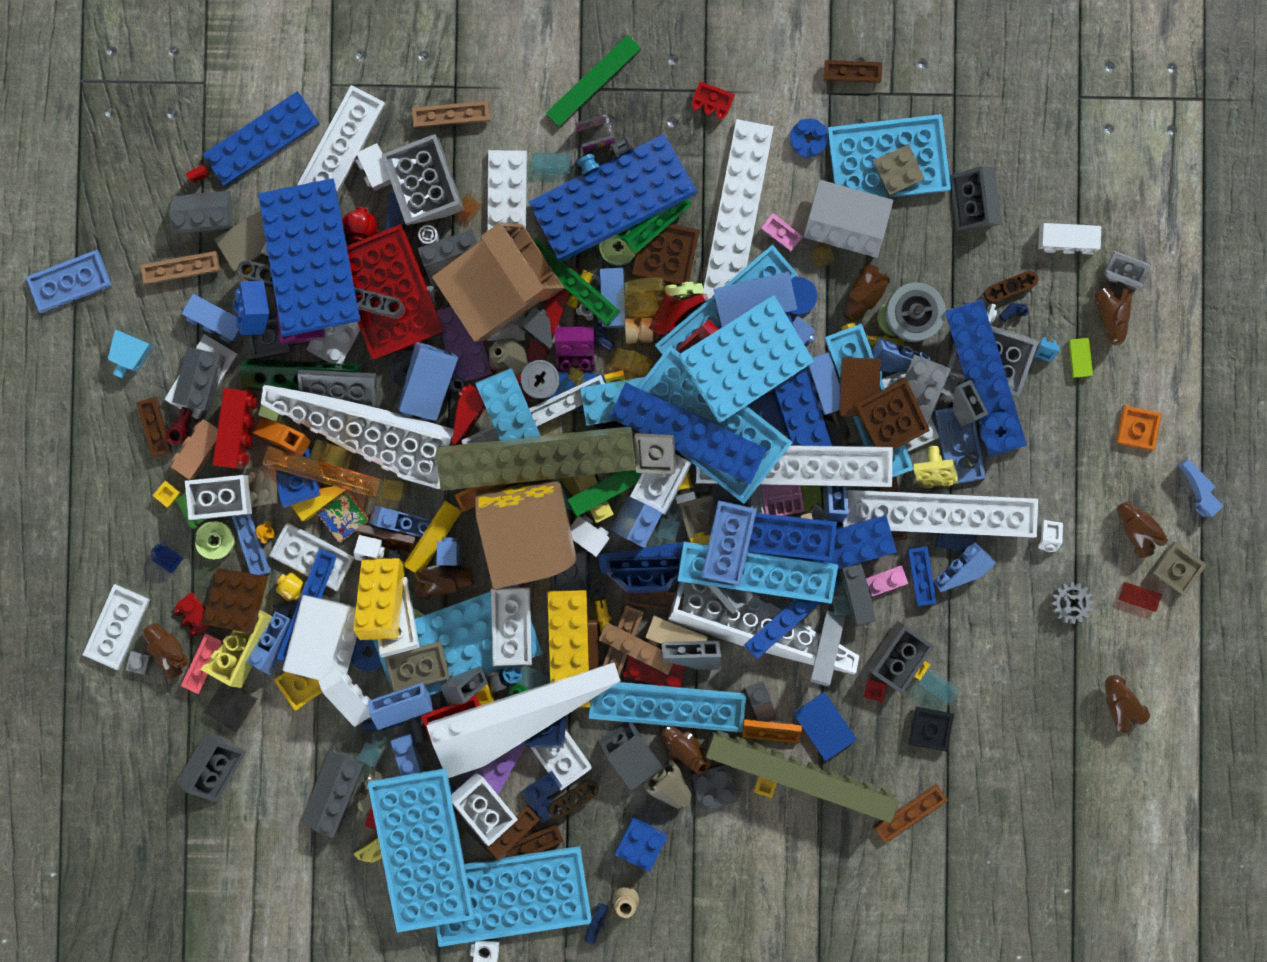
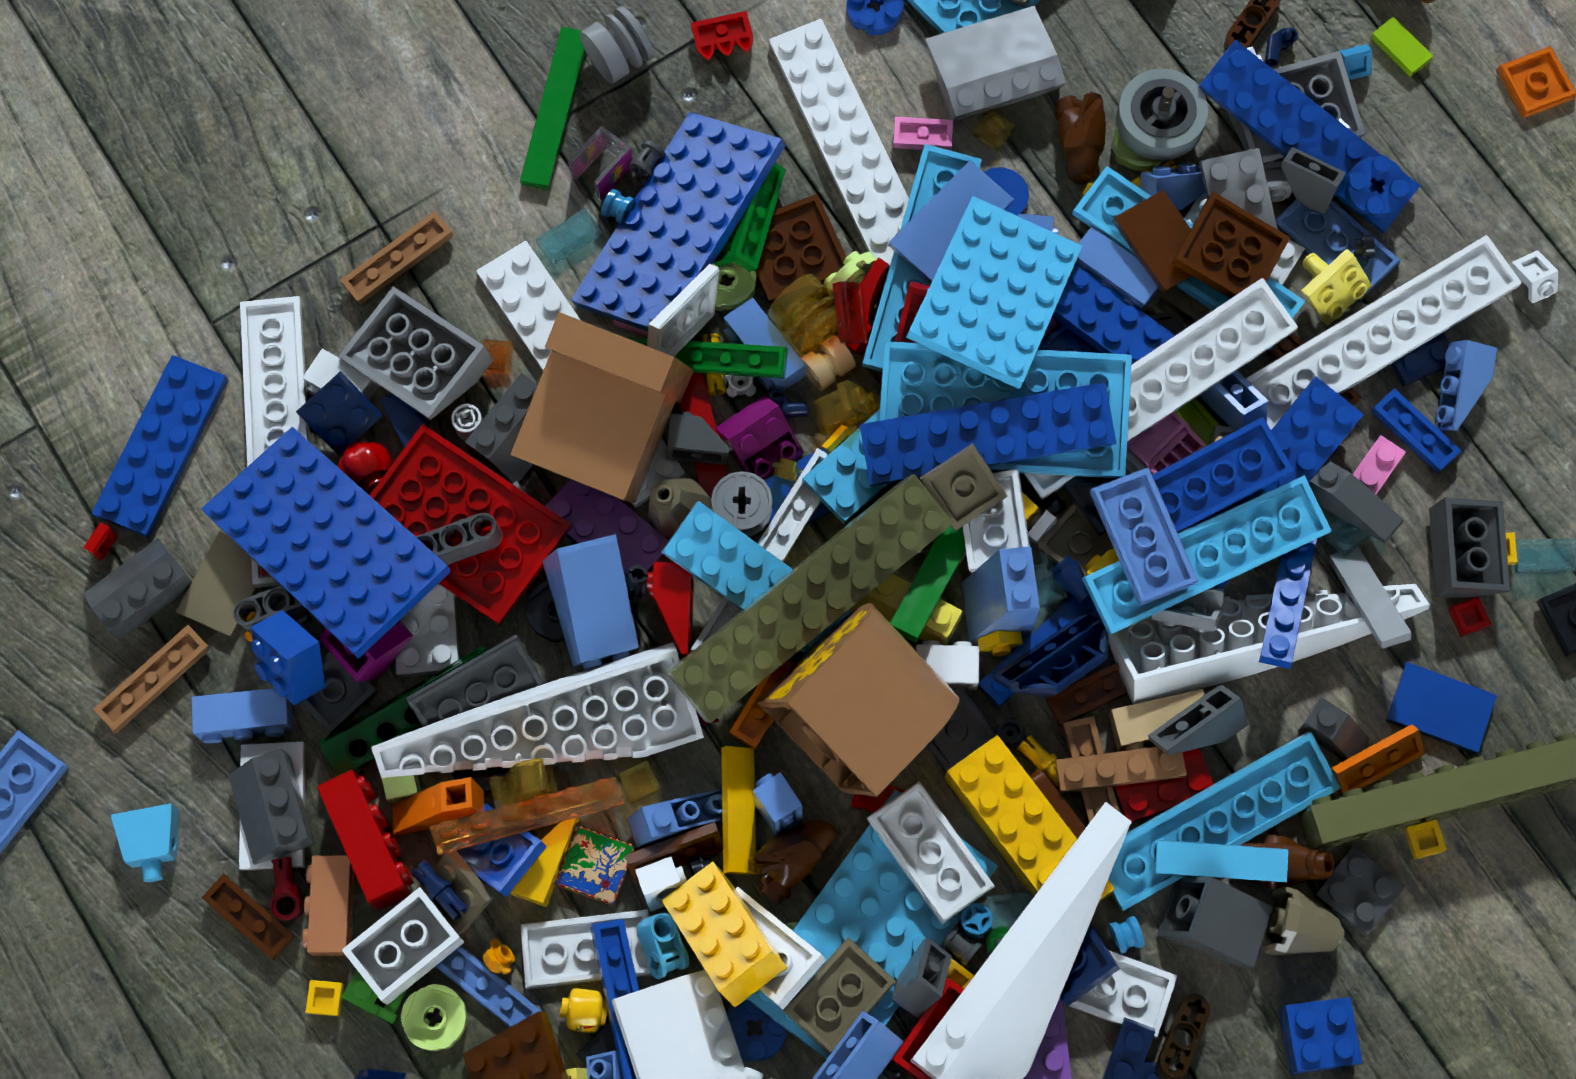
camera: 30 degrees left, 15 degrees down
none -> dark blue plate [296,371,383,456]
none -> dark blue pin [411,860,469,922]
none -> light grey wheel [579,5,654,84]
none -> medium azure piece [637,913,689,979]
none -> white tile [647,264,719,356]
none -> yellow plate [977,631,1023,656]
none -> dark blue cone [1050,555,1089,602]
none -> dark azure wheel [1109,916,1145,954]
none -> medium azure tile [1156,840,1288,882]

